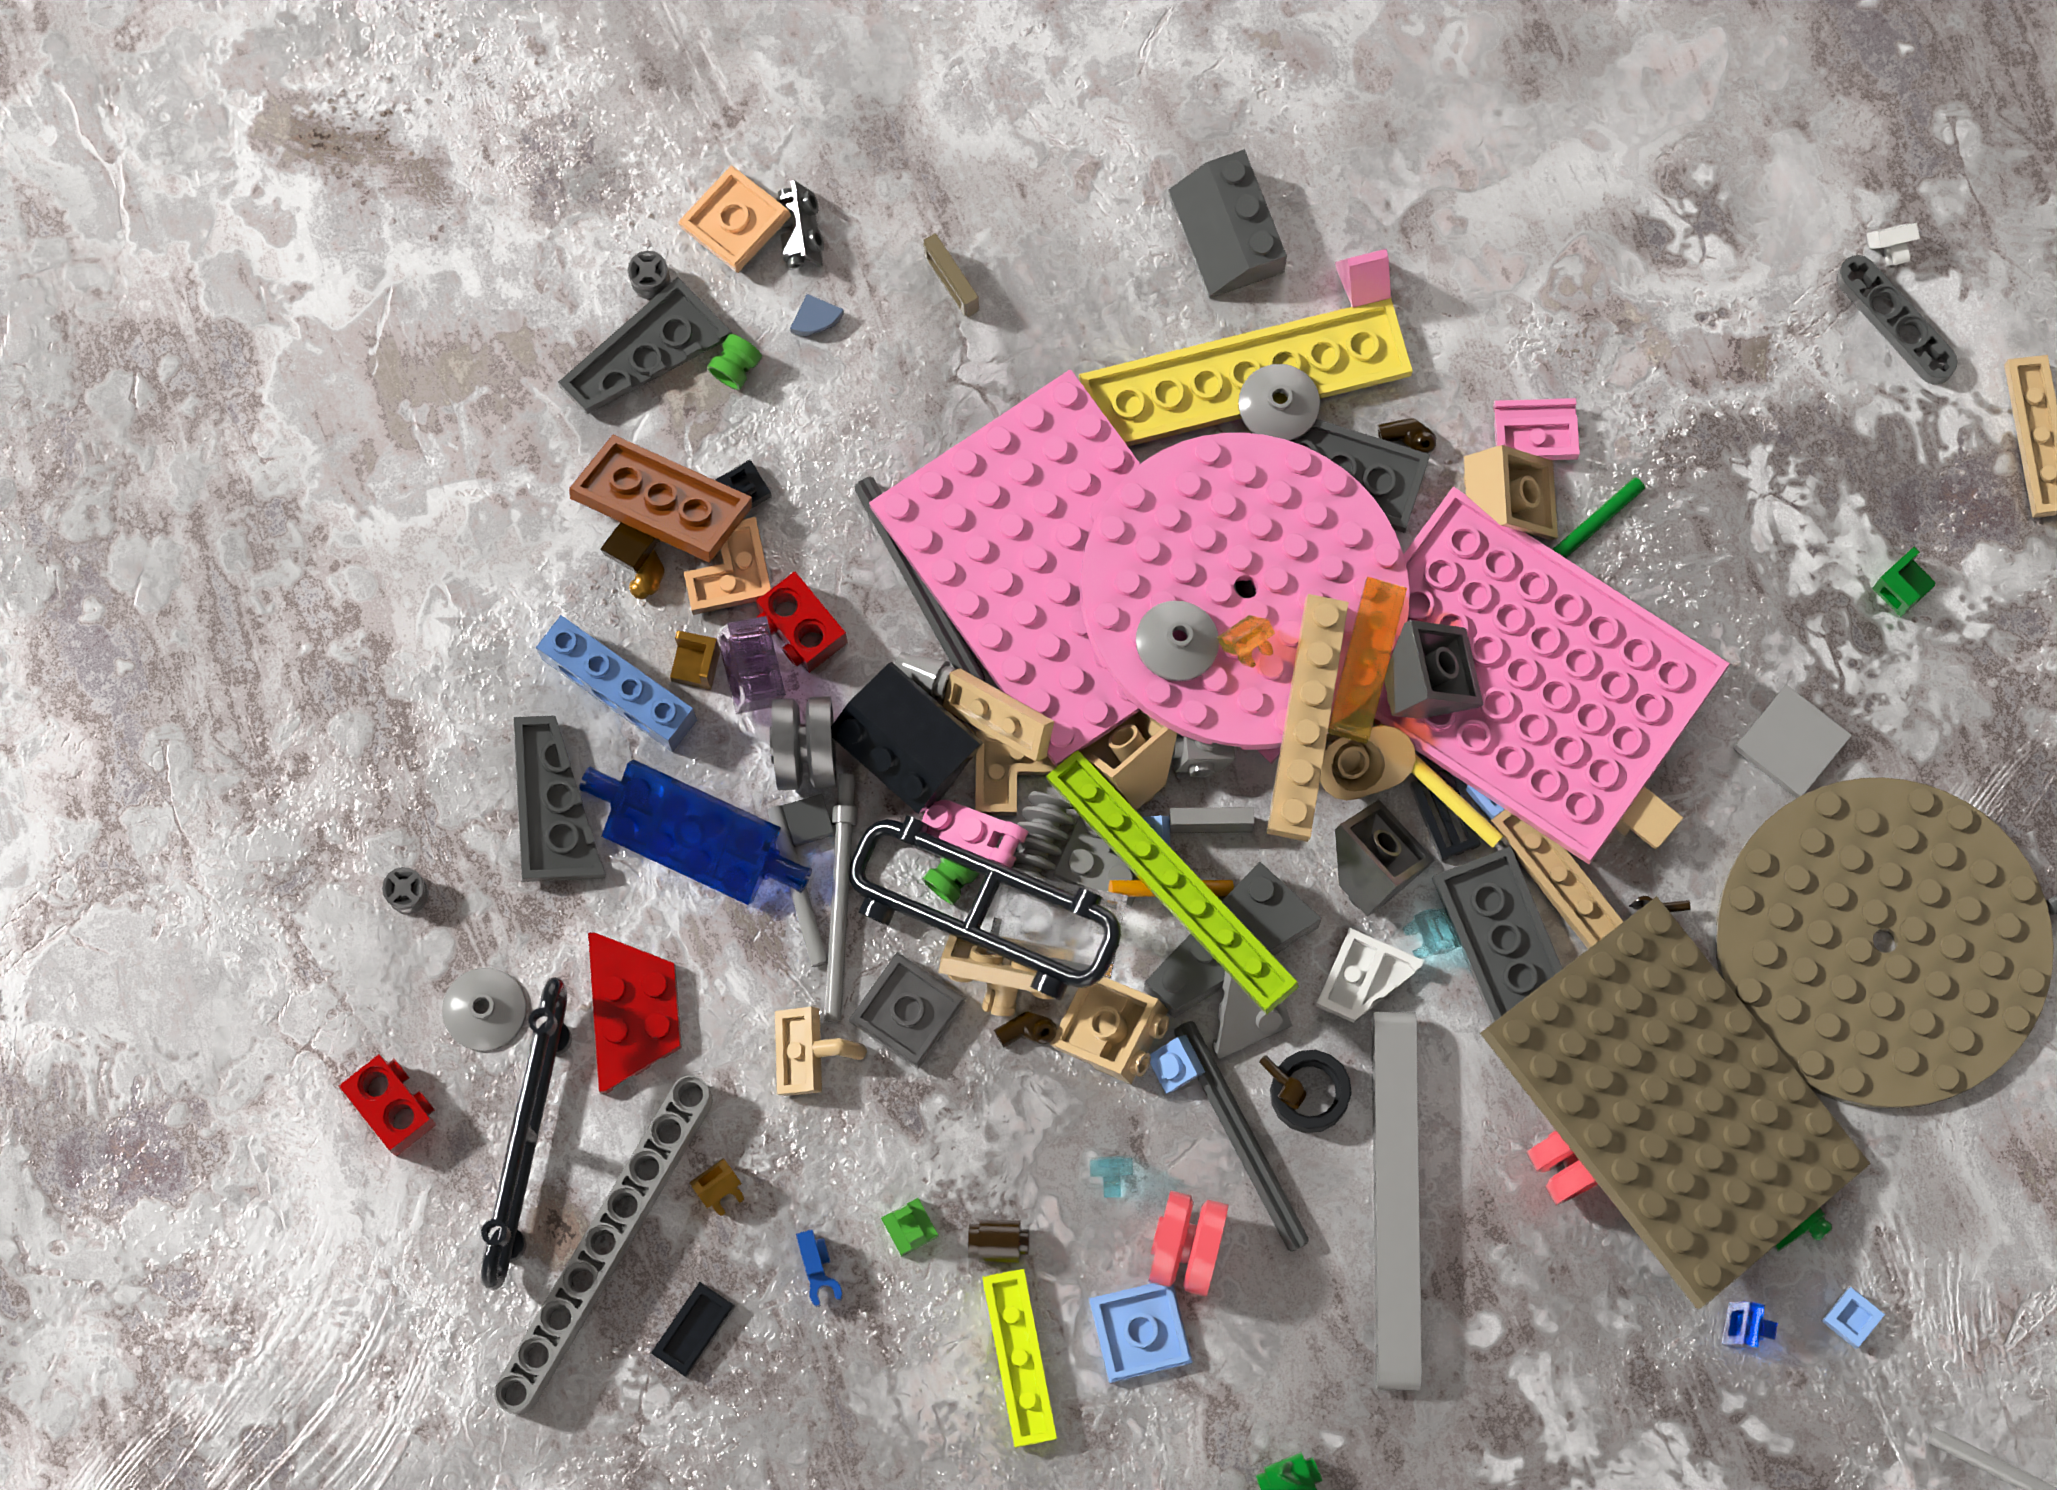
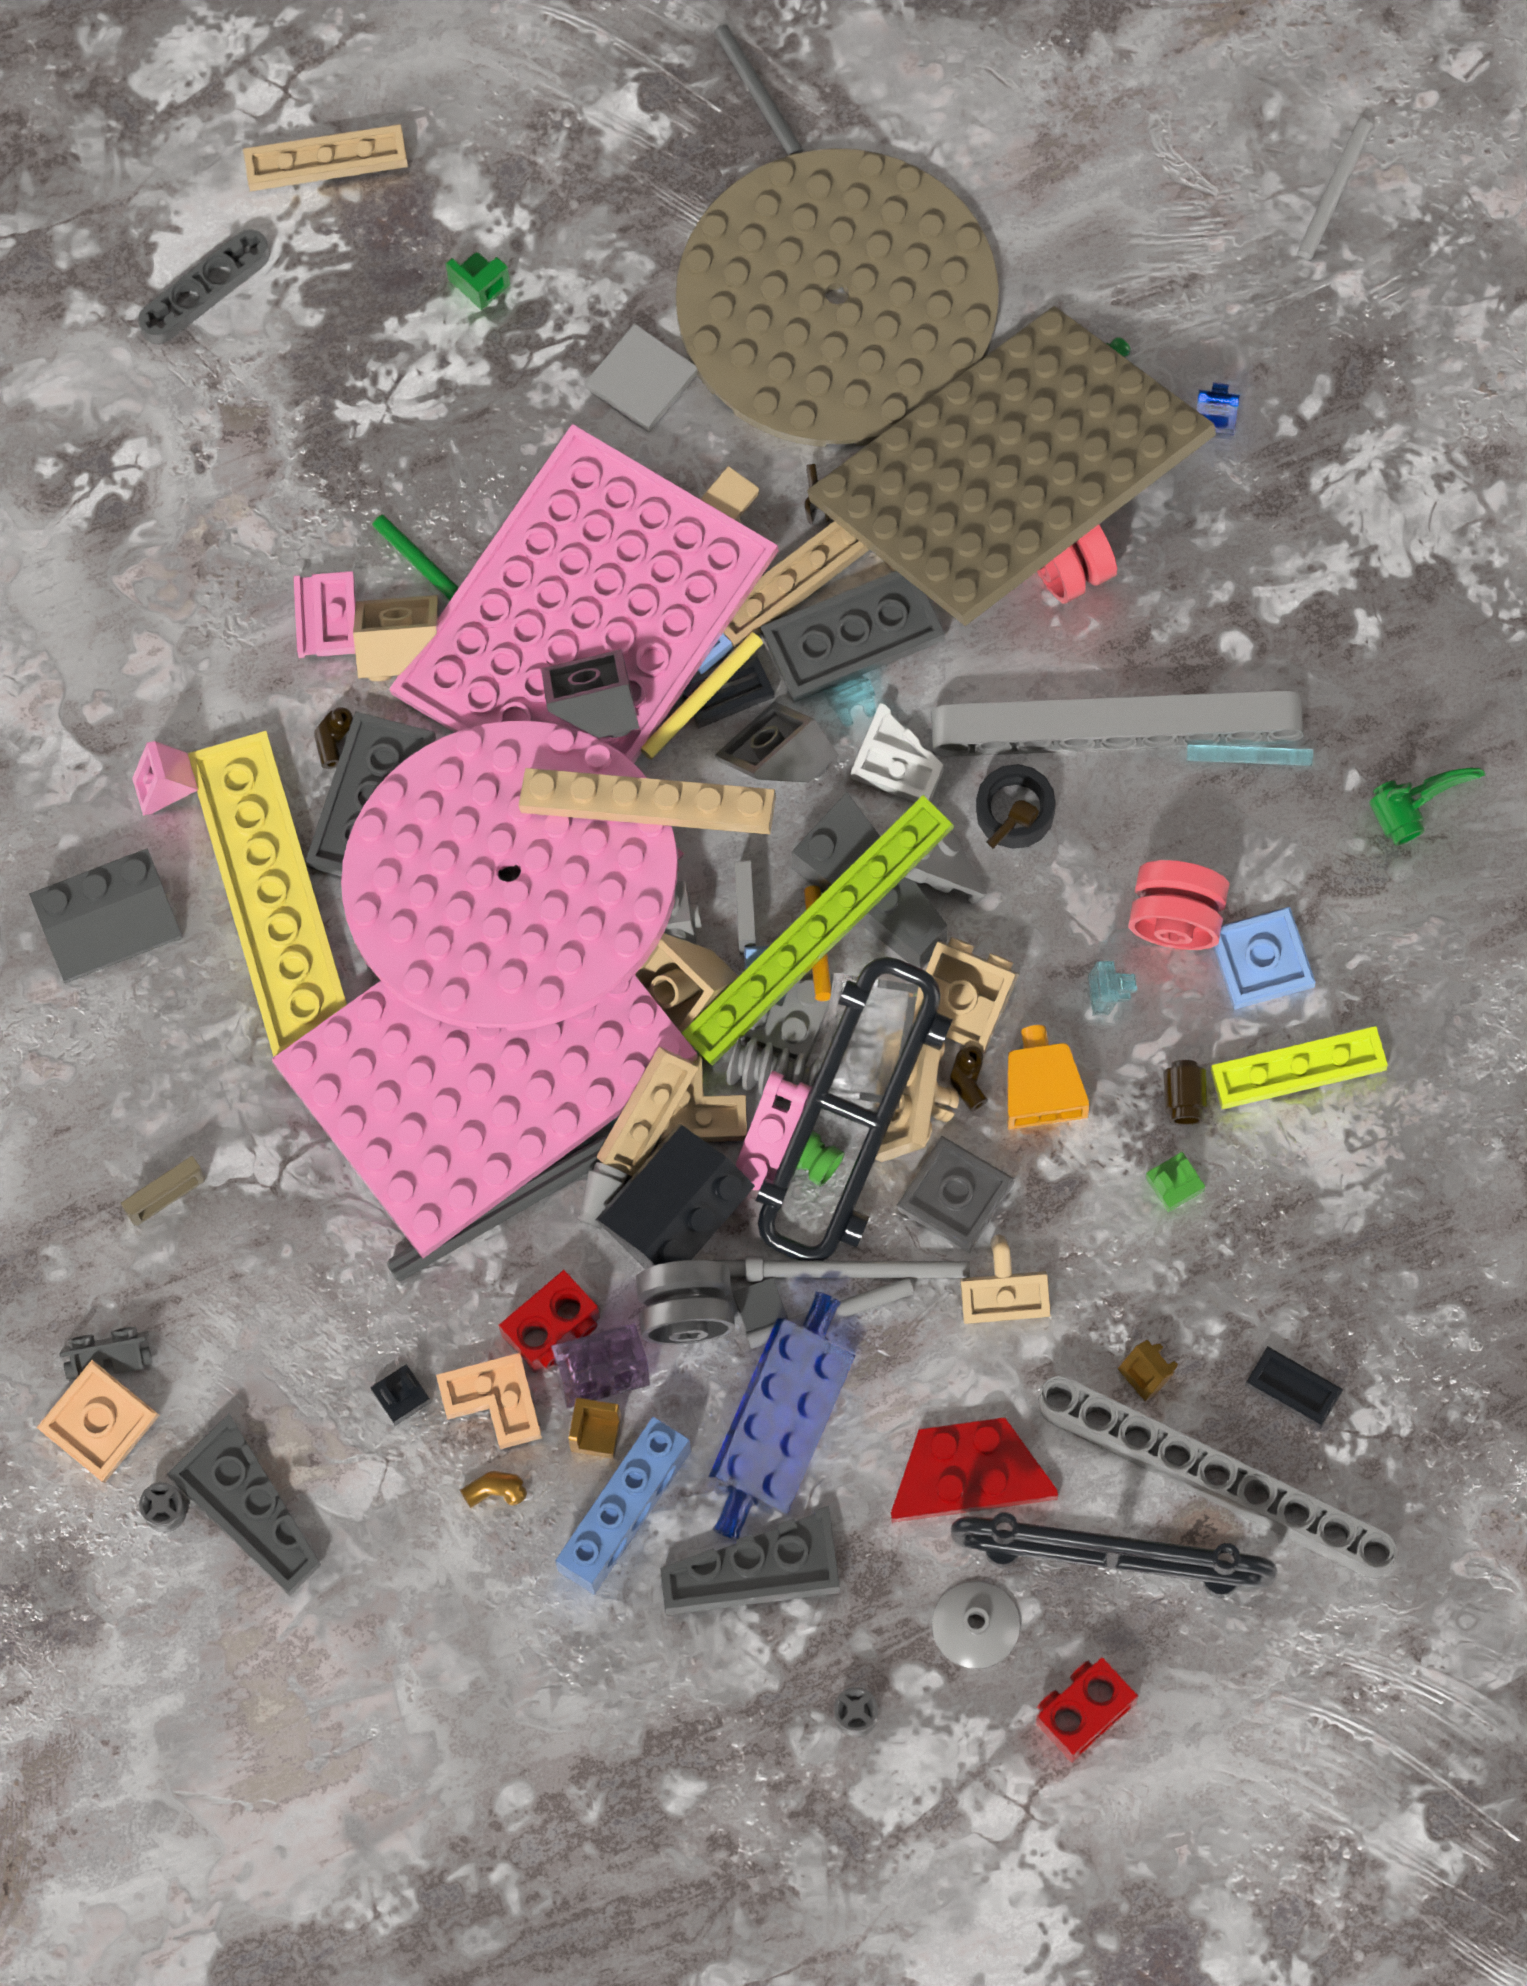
camera: 90 degrees left, 5 degrees down
dark orange plate [569,434,752,563] -> none
dark brown slope [600,522,662,573] -> none
bright green wheel [707,334,762,390] -> none
sand blue tile [790,294,844,336] -> none
blue plate [796,1229,843,1307] -> none
light grey dish [1136,601,1219,681] -> none
light blue plate [1150,1035,1205,1094] -> none
dark grey axle [1174,1021,1308,1252] -> none
clear yellow tile [1217,615,1275,668] -> none
light grey dish [1239,364,1320,441] -> none
tan piece [1320,725,1416,801] -> none
clear yellow tile [1328,576,1407,744] -> none
light blue plate [1822,1287,1885,1349] -> none
white tile [1866,223,1920,266] -> none
none -> light orange torso [1007,1025,1089,1130]
none -> clear light blue bar [1186,744,1313,766]

